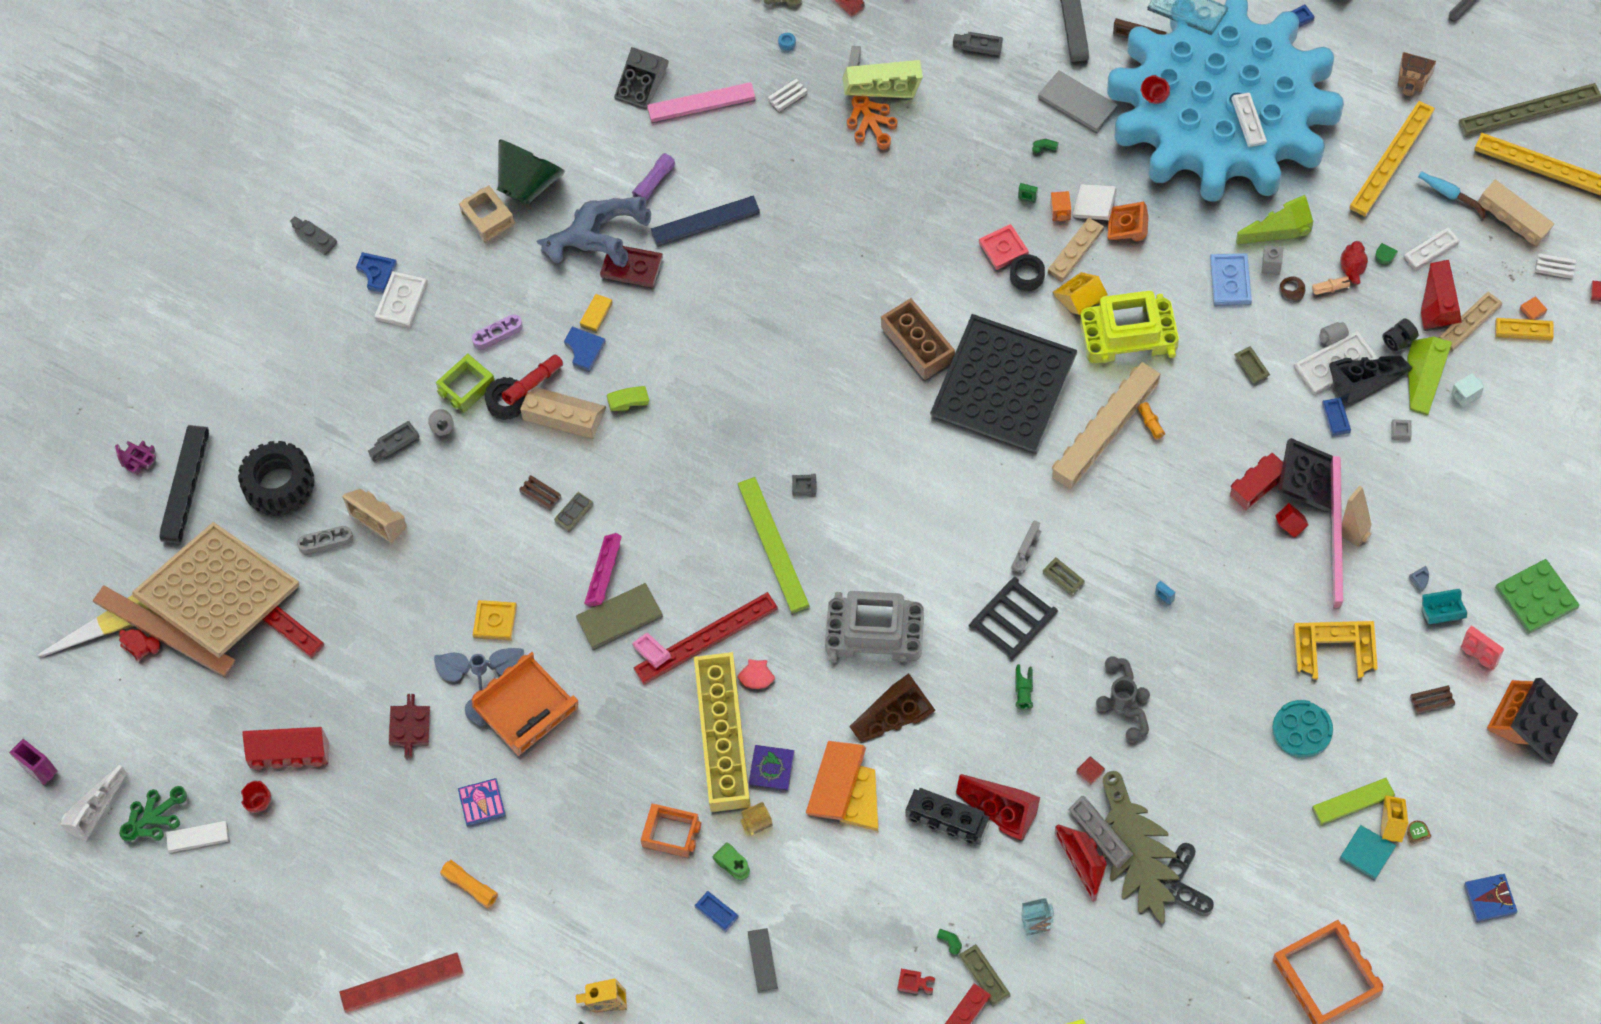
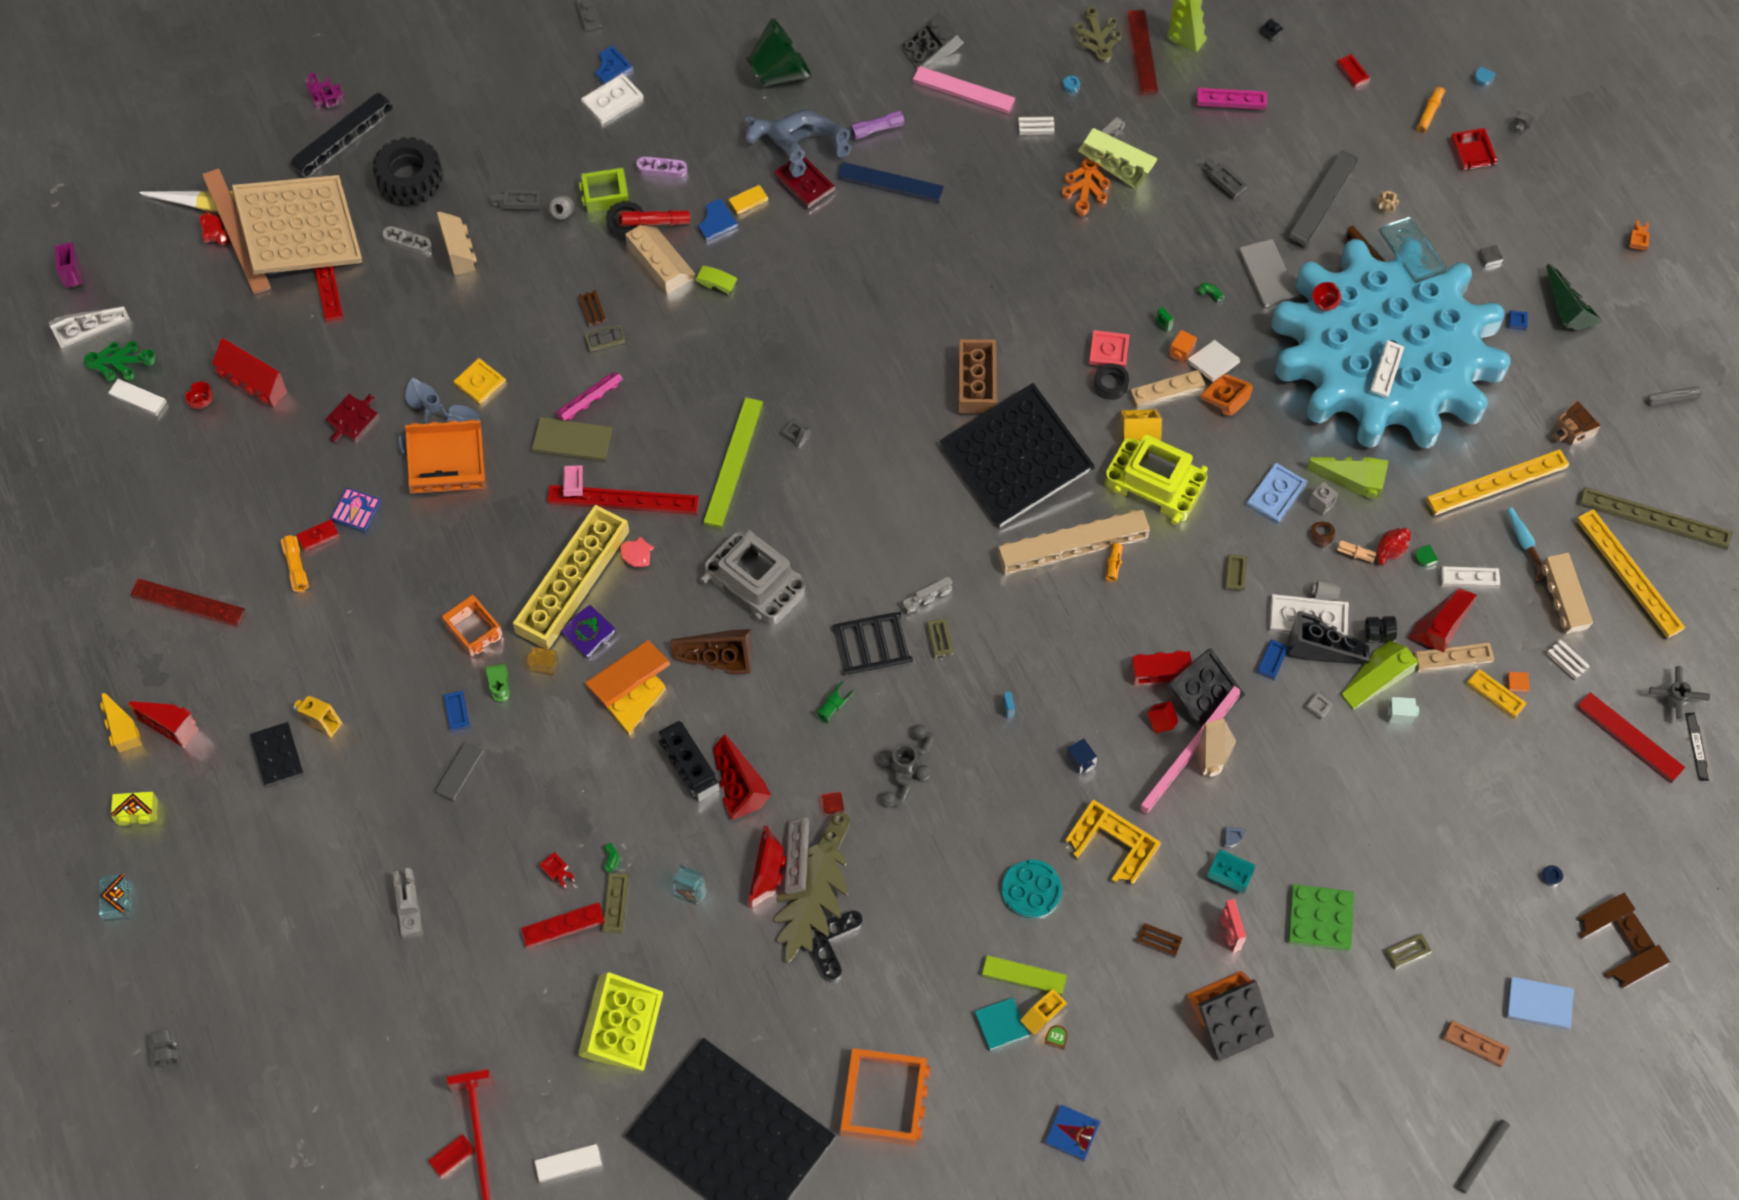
camera: 30 degrees right, 0 degrees up
tan window [459,185,515,243] -> none
none -> red plate [296,519,340,552]
none -> dark blue brick [1066,739,1097,774]

